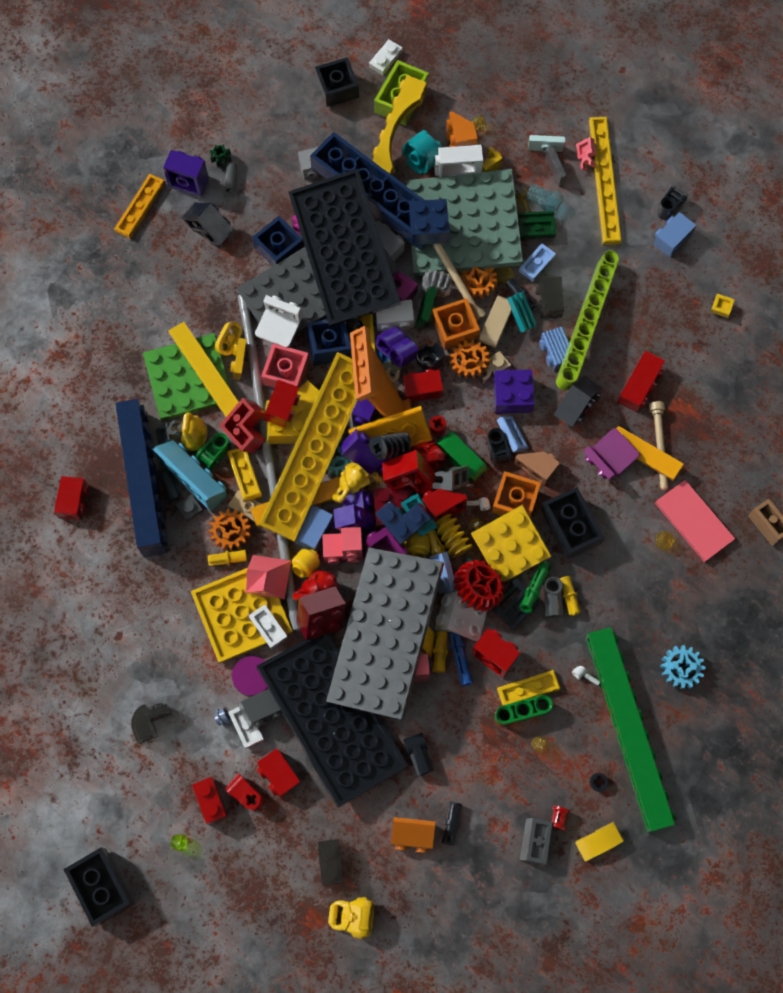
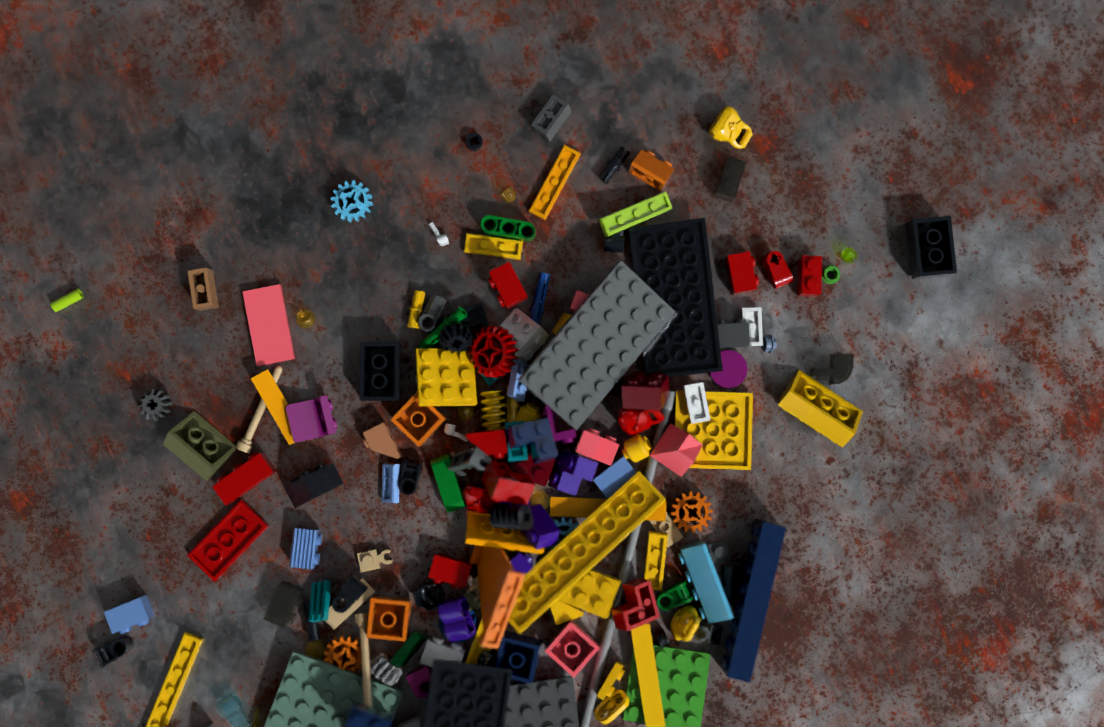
camera: 155 degrees left, 15 degrees up
red brick [54,476,90,520] -> none
yellow axle [208,549,247,566] -> none
white bracket [255,295,303,347] -> none
red brick [263,380,301,428] -> none
yellow piece [332,462,370,503] -> none
red bush [429,415,446,438] -> none
yellow pin [432,631,448,673] -> none
orange gear [450,339,490,379] -> none
dark purple brick [493,370,534,414] -> none
dark green plate [518,211,556,239] -> none
light blue plate [519,244,556,282] -> none
red bush [551,806,571,831] -> none
lime beam [556,250,619,391] -> none
yellow slope [575,822,624,861] -> none
green brick [586,627,676,833] -> none
yellow plate [710,294,735,318] -> none
none -> dark grey gear [137,388,172,421]
none -> olive slope [163,411,237,481]
none -> red tile [187,499,270,582]
none -> black piece [332,575,368,613]
none -> black gear [439,321,473,354]
none -> light orange tile [529,145,581,221]
none -> lime tile [598,191,673,237]
none -> black bush [654,628,671,649]
none -> yellow slope [778,370,863,448]
none -> bright green plate [822,265,840,284]

